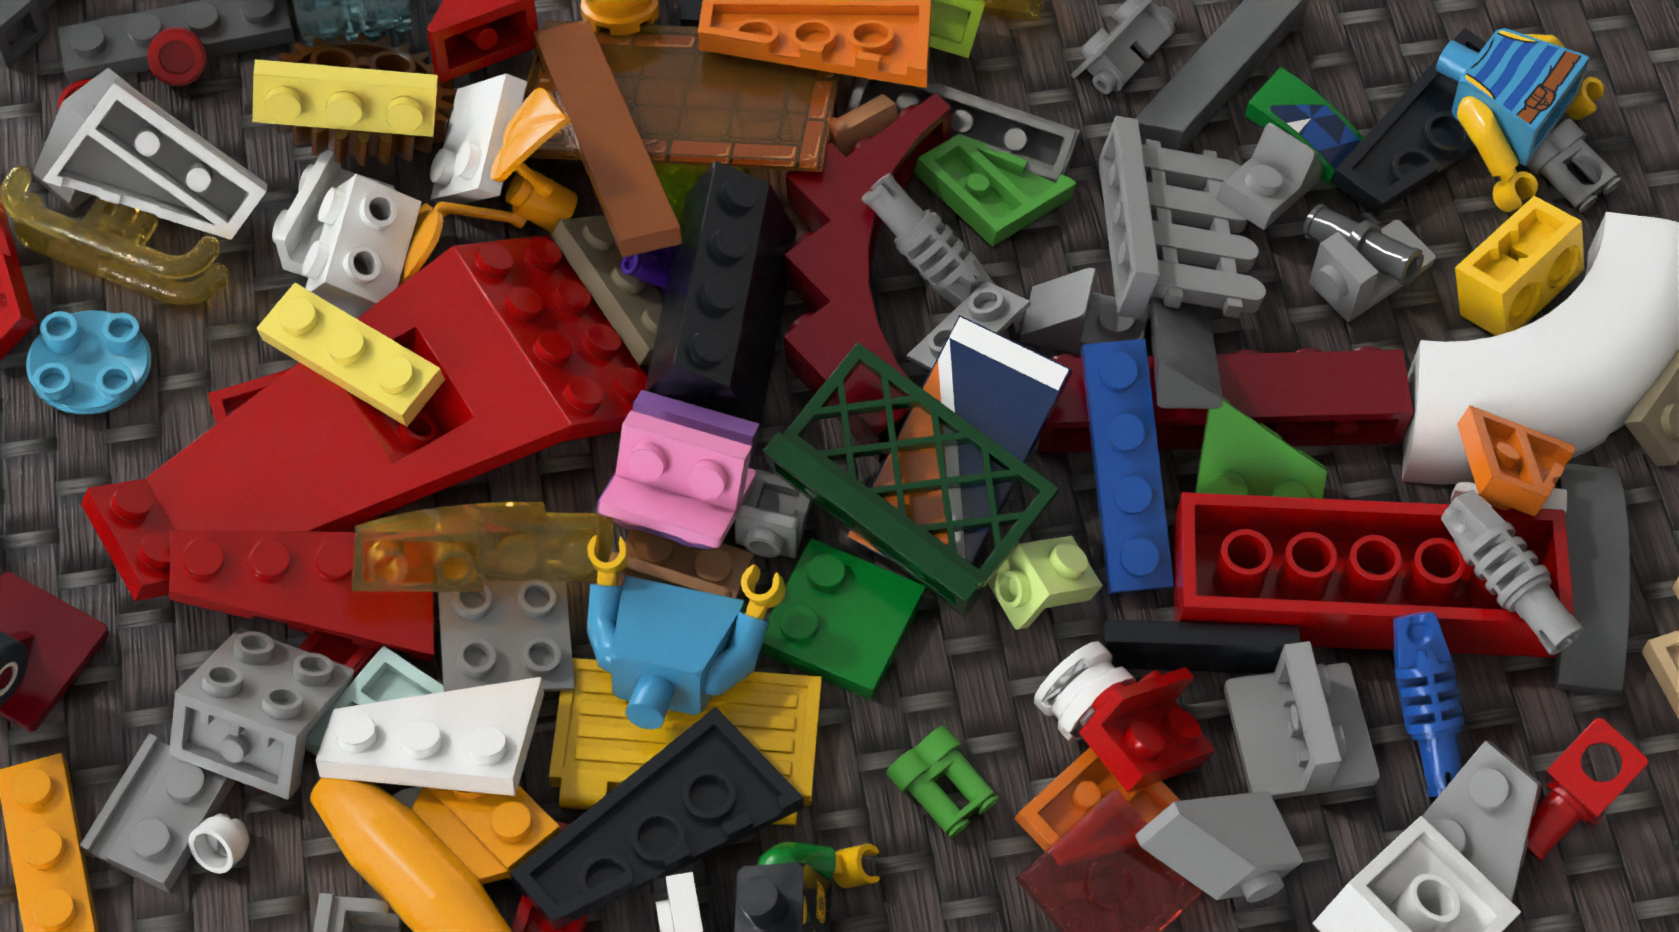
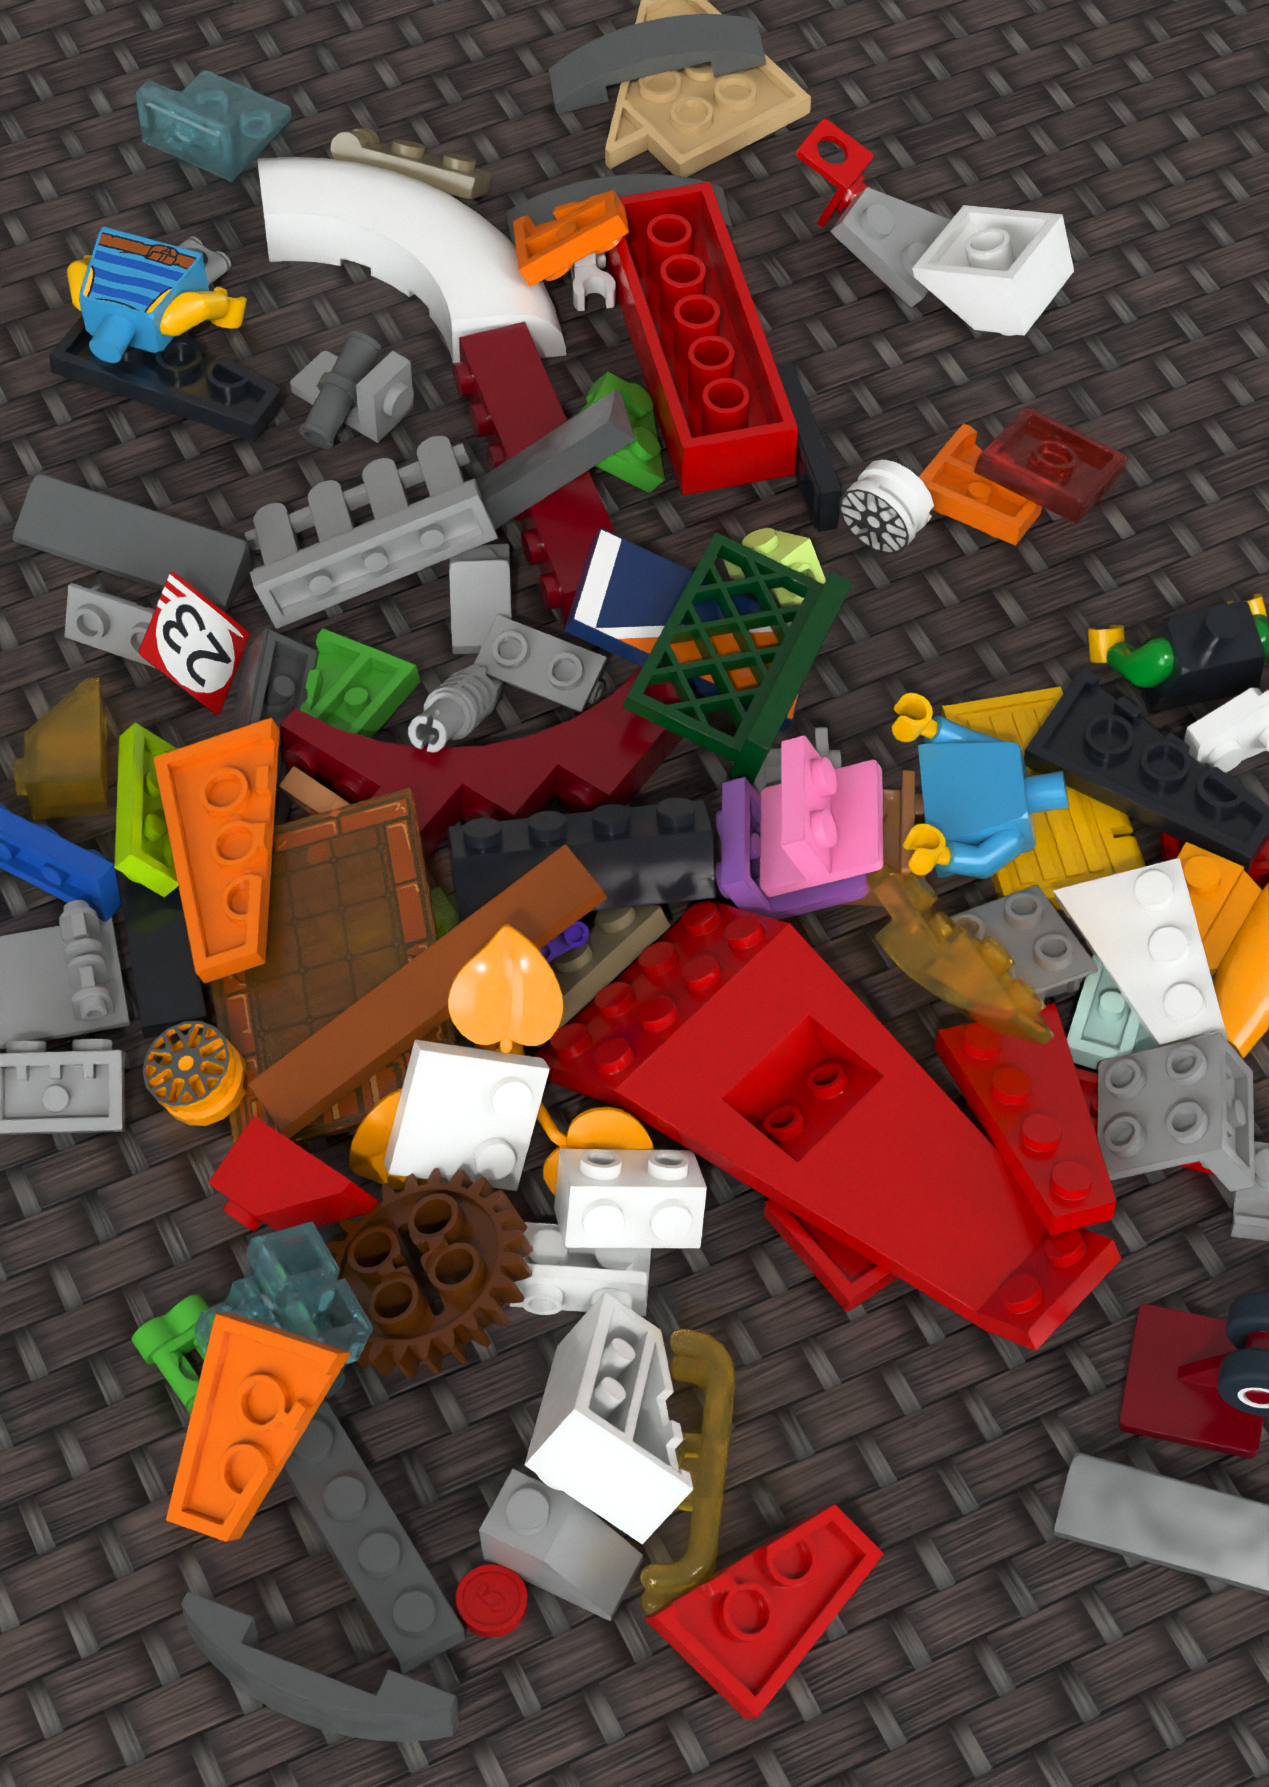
camera: 105 degrees left, 5 degrees down
medium azure dish [26,310,151,415] -> none
red tile [147,27,207,86] -> none
light yellow plate [252,59,438,137] -> none
light yellow plate [256,283,445,427] -> none
green plate [760,538,926,701] -> none
bright green piece [886,725,1000,839] -> none
red bracket [1078,667,1216,793] -> none
blue plate [1081,339,1174,595] -> none
light grey slope [1135,791,1303,903] -> none
light grey slope [1216,123,1323,230] -> none
light grey bracket [1224,641,1380,800] -> none
slope [1245,67,1364,189] -> none
blue hinge [1393,611,1465,797] -> none
light grey hinge [1441,490,1584,655] -> none
yellow brick [1455,196,1585,336] -> none
none -> sticker [138,571,249,715]

